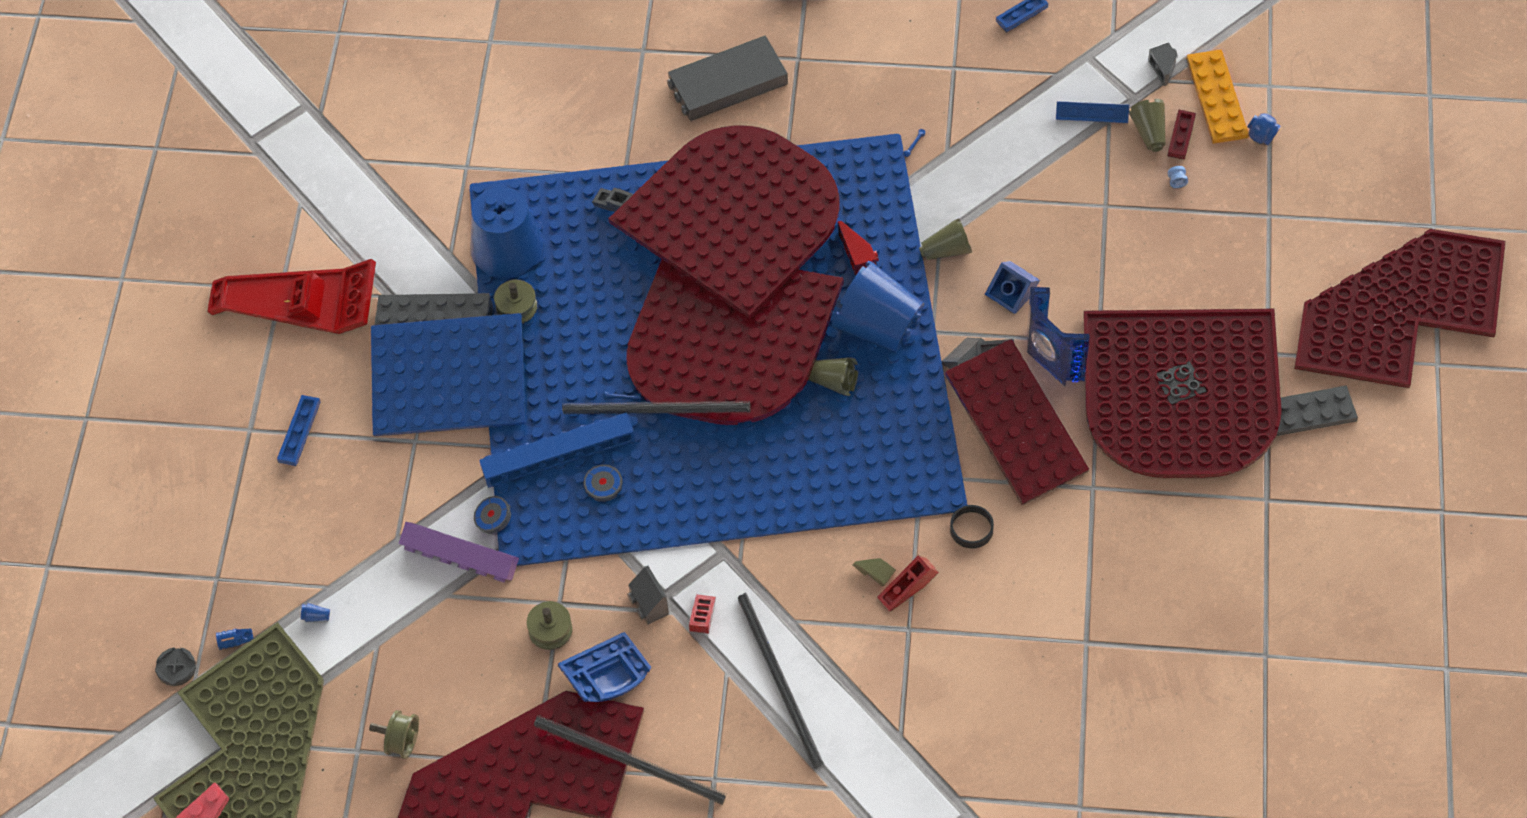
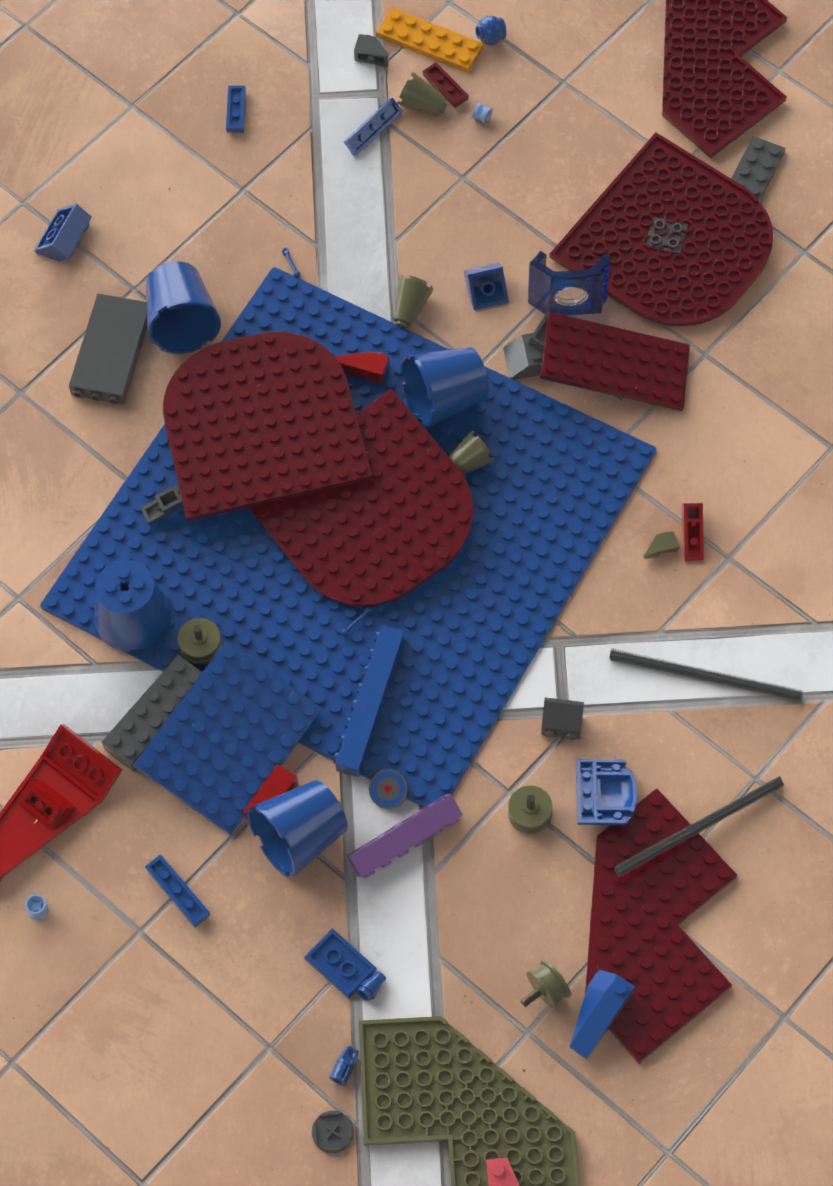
camera: 55 degrees left, 5 degrees up
dark grey axle [562,401,751,414] -> none
tile [584,465,623,501] -> none
slope [689,594,716,634] -> none
black tyre [950,505,994,549] -> none
none -> light blue wheel [25,894,48,920]
none -> blue cone [146,261,221,354]
none -> red slope [243,764,299,820]
none -> blue cone [248,780,348,877]
none -> blue tile [304,928,377,999]
none -> blue wedge [569,970,635,1060]

